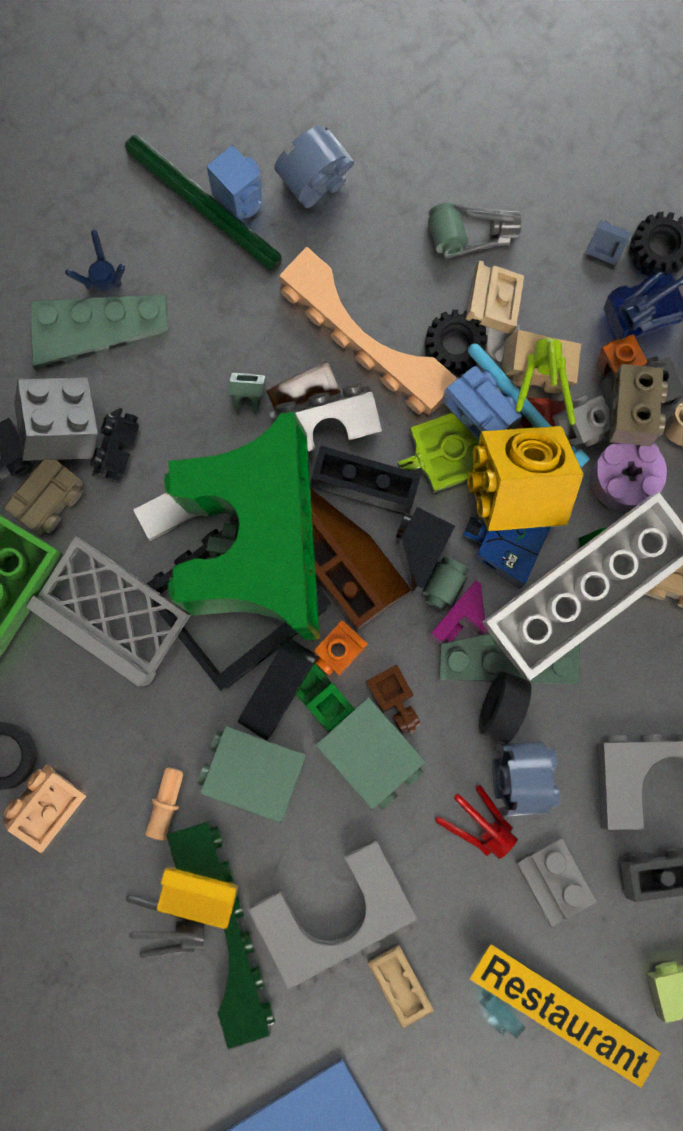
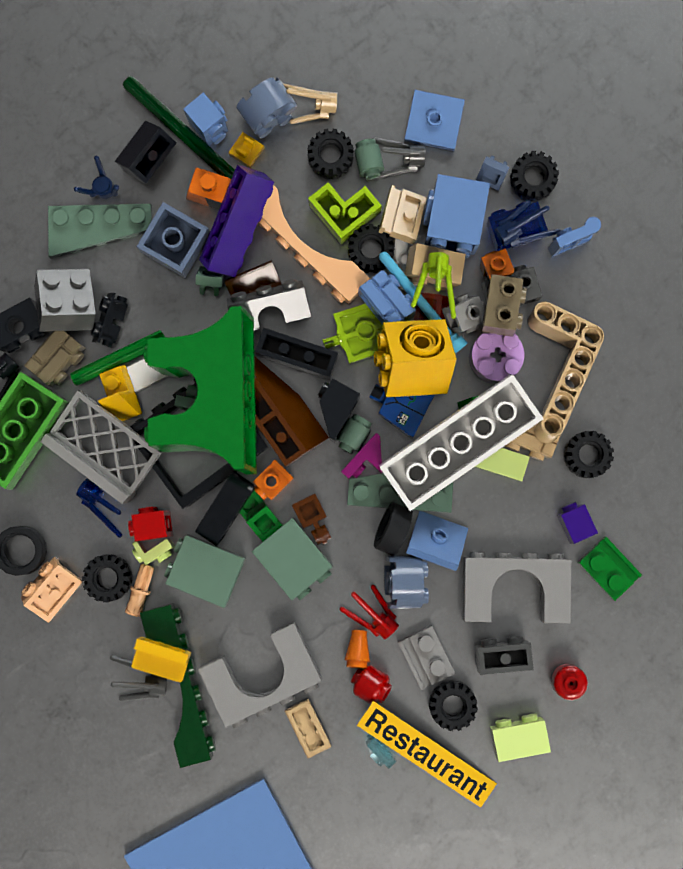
camera: 10 degrees right, 5 degrees up
none -> green axle [70,330,166,386]
none -> clear blue plant [76,478,122,538]
none -> black tyre [82,554,132,602]
none -> yellow slope [98,365,142,422]
none -> black brick [114,120,177,184]
none -> red brick [128,507,174,541]
none -> yellowish green bracket [132,538,175,565]
none -> sand blue brick [136,202,210,278]
none -> orange torso [186,168,231,210]
none -> dark purple brick [199,164,274,277]
none -> yellow tile [228,132,264,169]
none -> tan plant [283,84,337,124]
none -> black tyre [307,128,354,179]
none -> lime brick [308,182,382,245]
none -> orange cone [344,630,370,669]
none -> red head [351,665,392,705]
none -> medium blue plate [404,90,465,151]
none -> medium blue plate [406,511,469,571]
none -> medium blue brick [423,174,490,258]
none -> black tyre [429,681,478,731]
none -> yellowish green tile [475,448,530,482]

